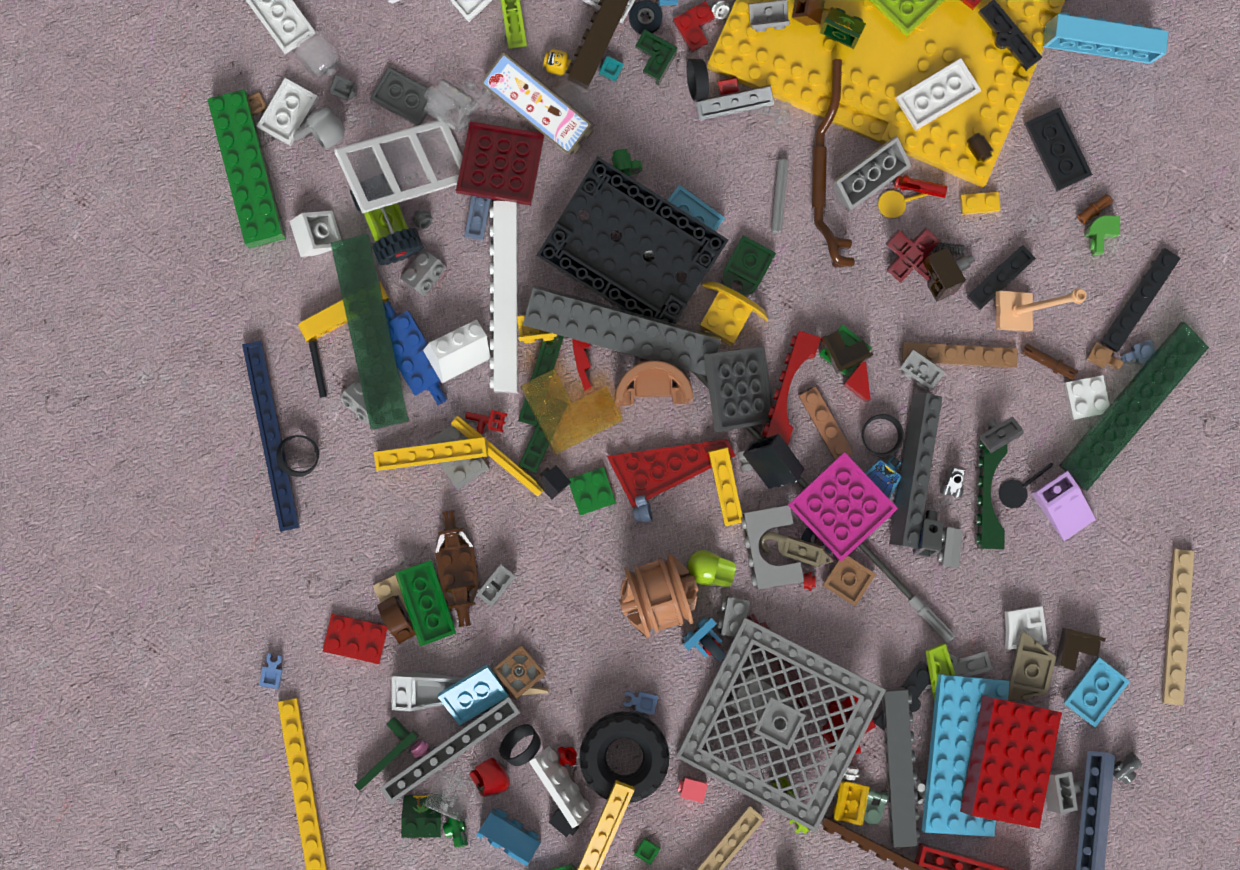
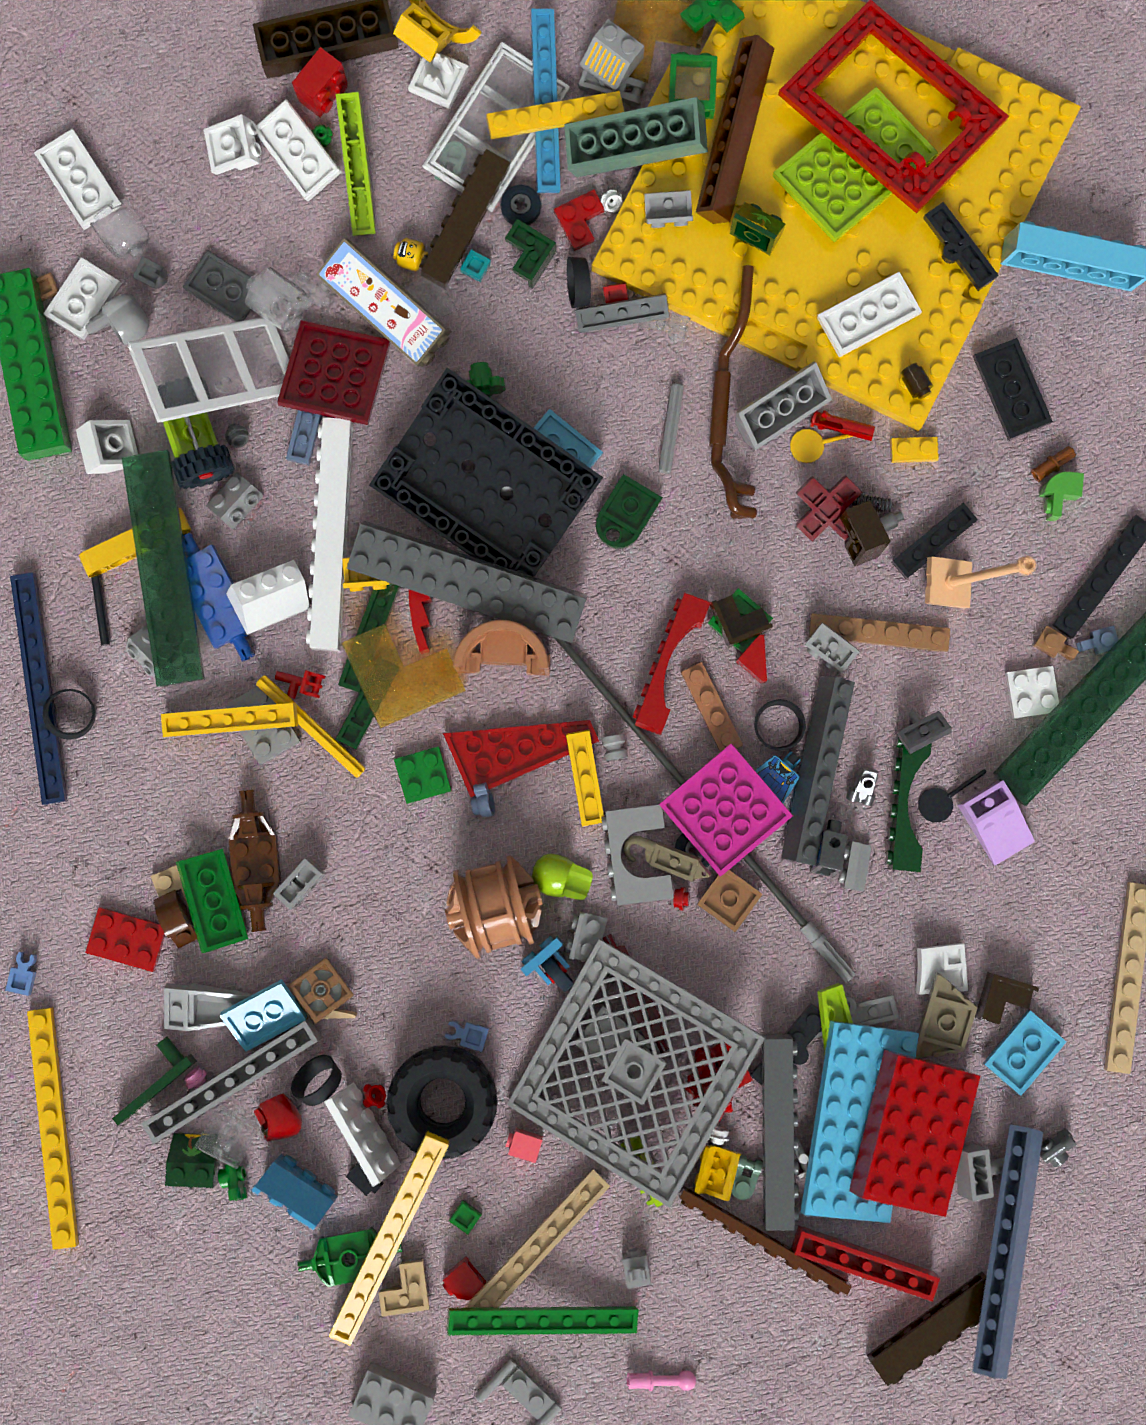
camera: 10 degrees right, 0 degrees up
black brick [537,465,571,500] -> none
yellow piece [699,281,768,346] -> none
dark grey plate [704,346,773,432] -> none
black brick [743,434,805,489] -> none
reddish brown pin [1021,343,1078,381] -> none

